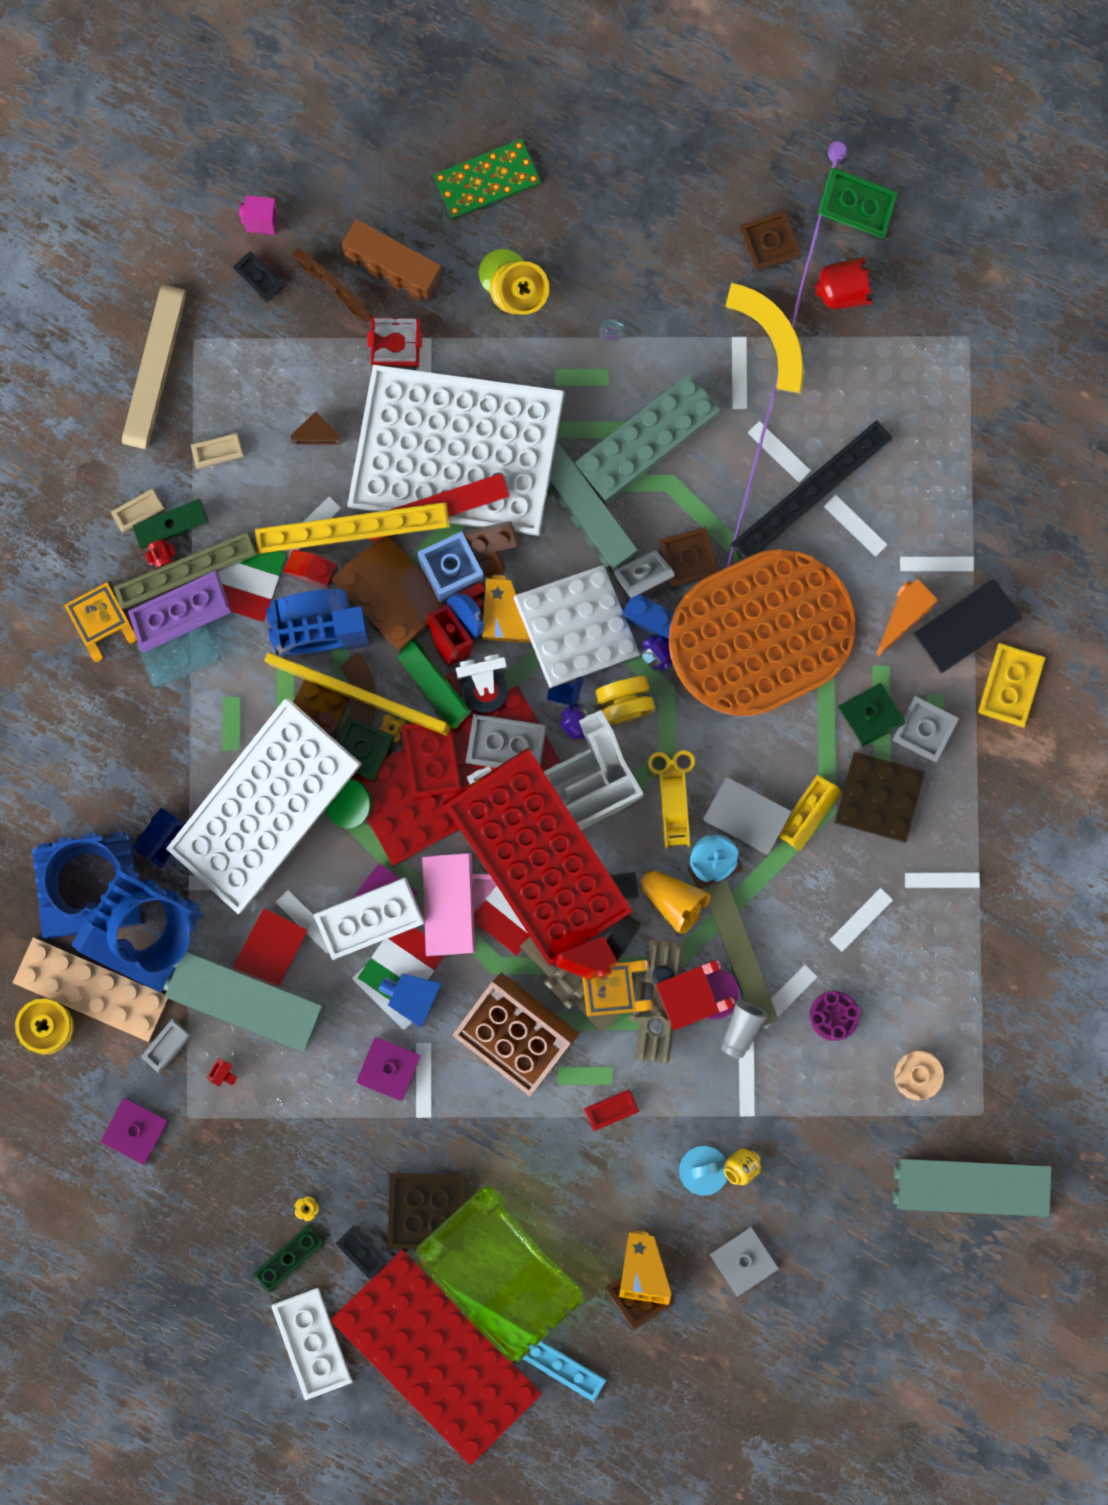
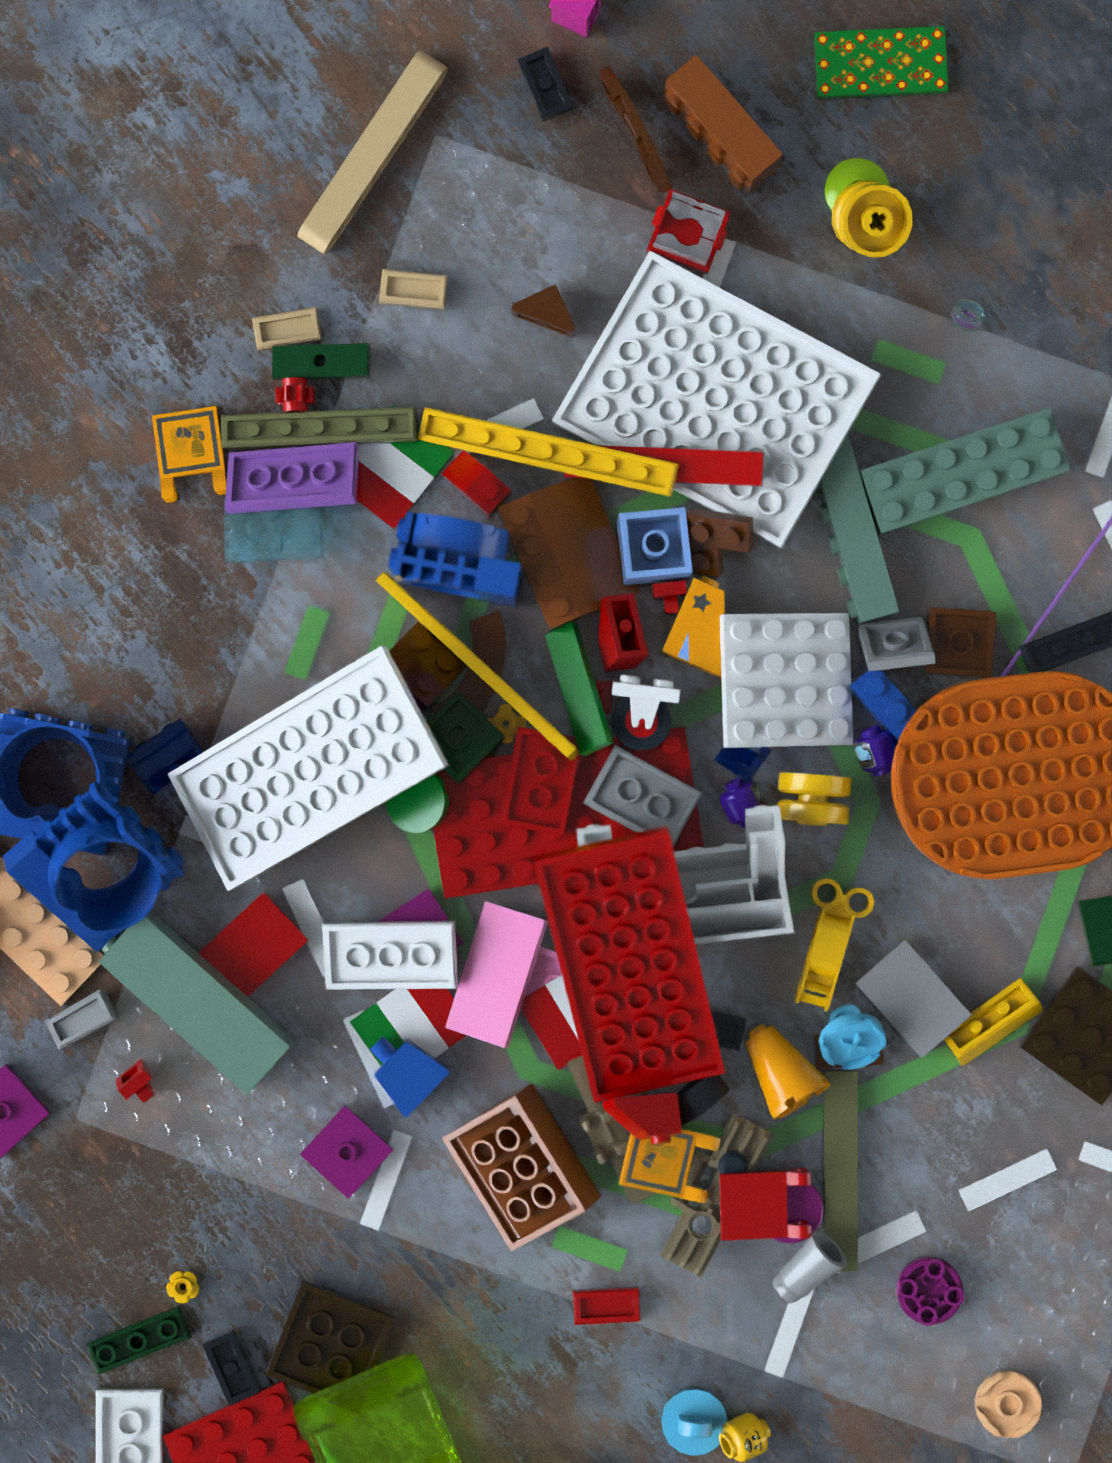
camera: 25 degrees right, 5 degrees up
blue tile [446,593,484,640] -> none

